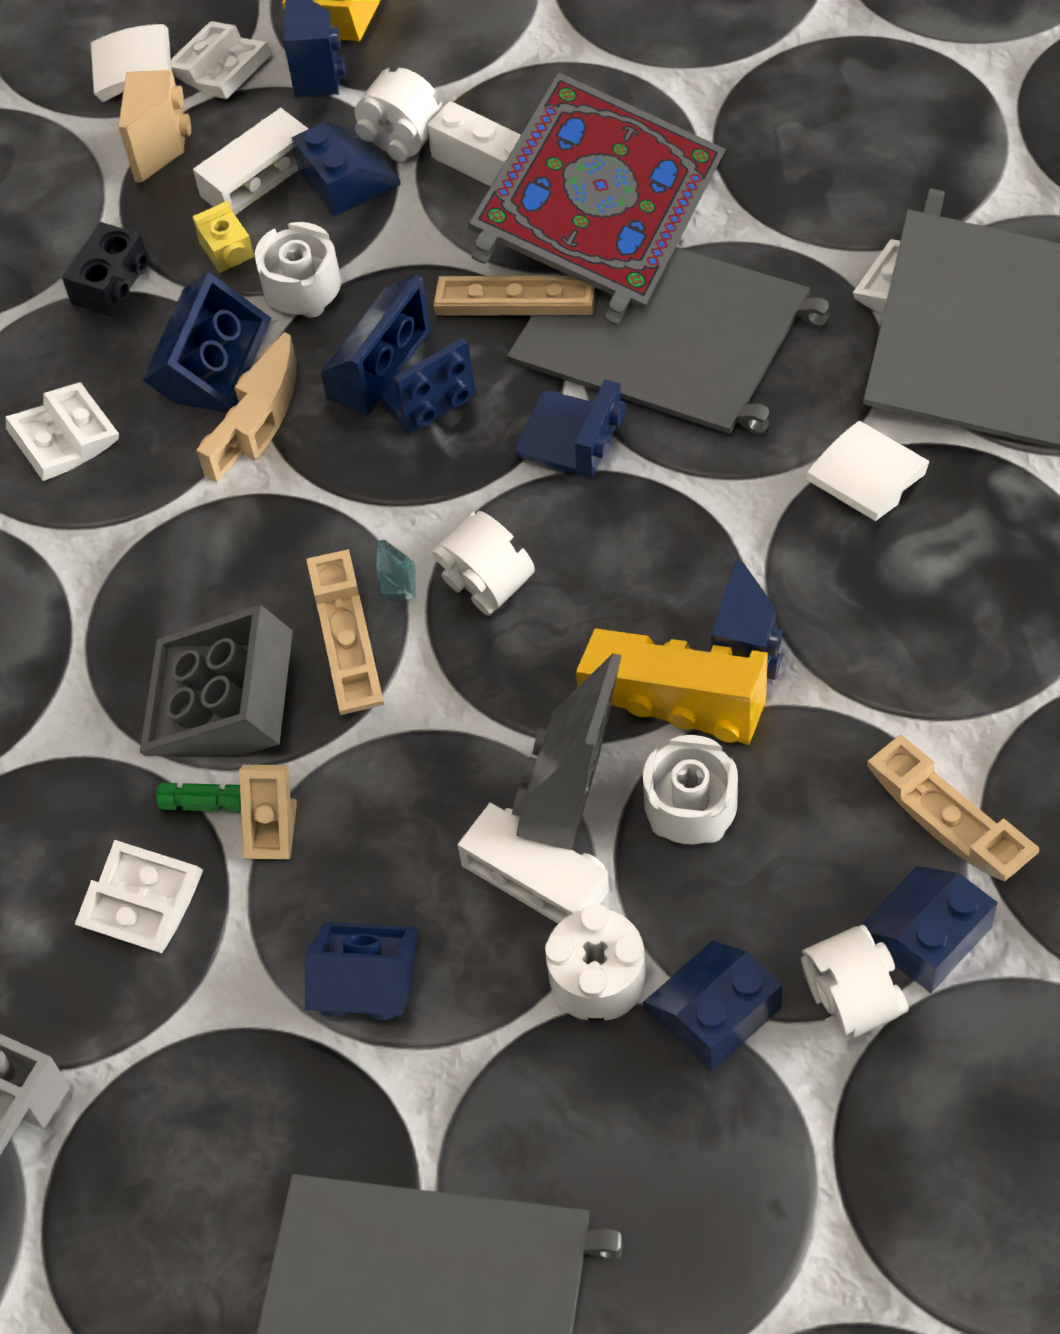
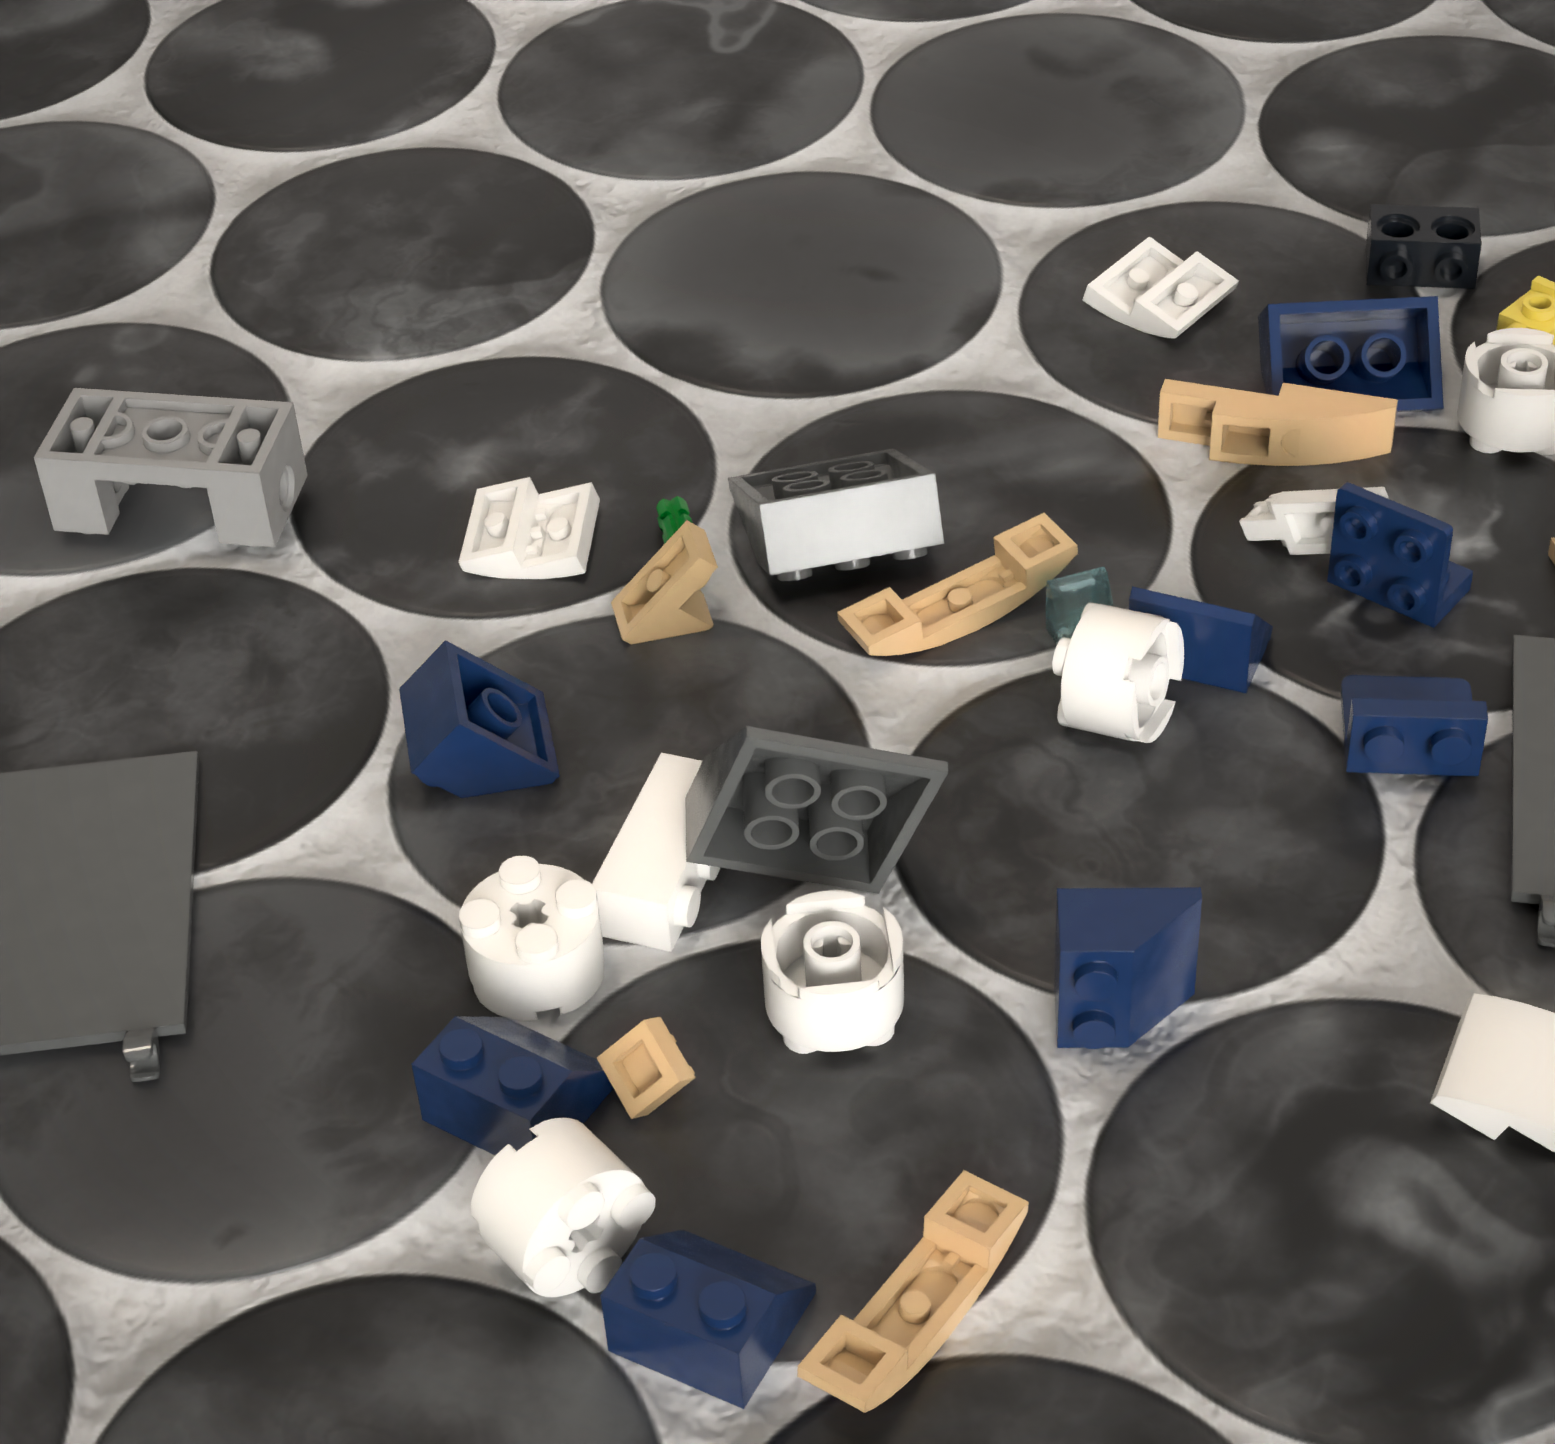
camera: 70 degrees right, 15 degrees down
dark blue slope [321,274,431,416] -> none
yellow wedge [576,628,768,745] -> none
none -> tan tile [597,1017,696,1119]
none -> dark blue slope [1129,586,1273,693]
none -> white hinge [1240,487,1389,555]

